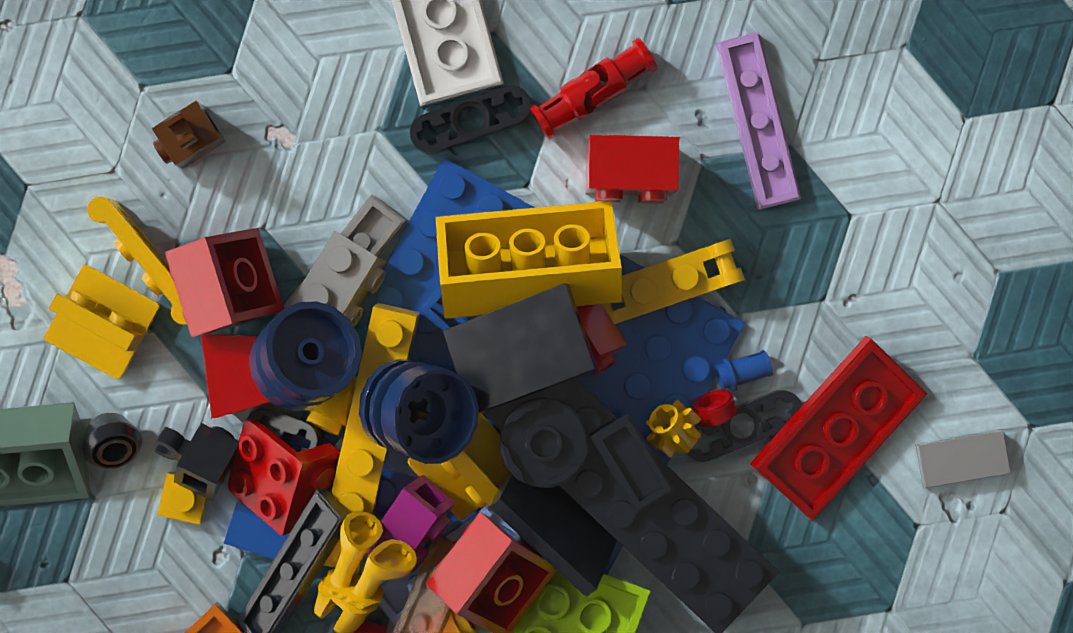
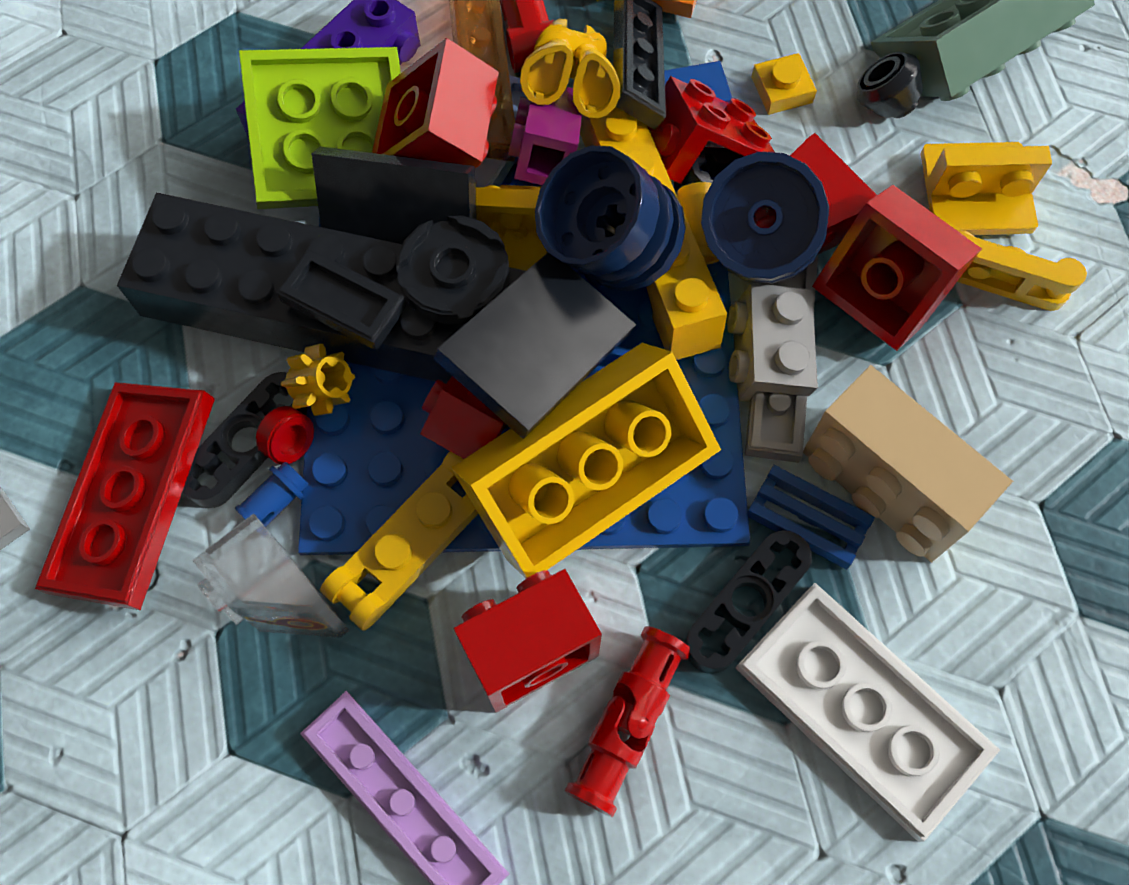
camera: 155 degrees right, 20 degrees down
reddish brown brick [152,101,226,169] -> none
black brick [155,423,239,501] -> none
none -> clear slope [192,513,350,638]
none -> blue tile [747,464,875,570]
none -> tan brick [803,364,1013,563]

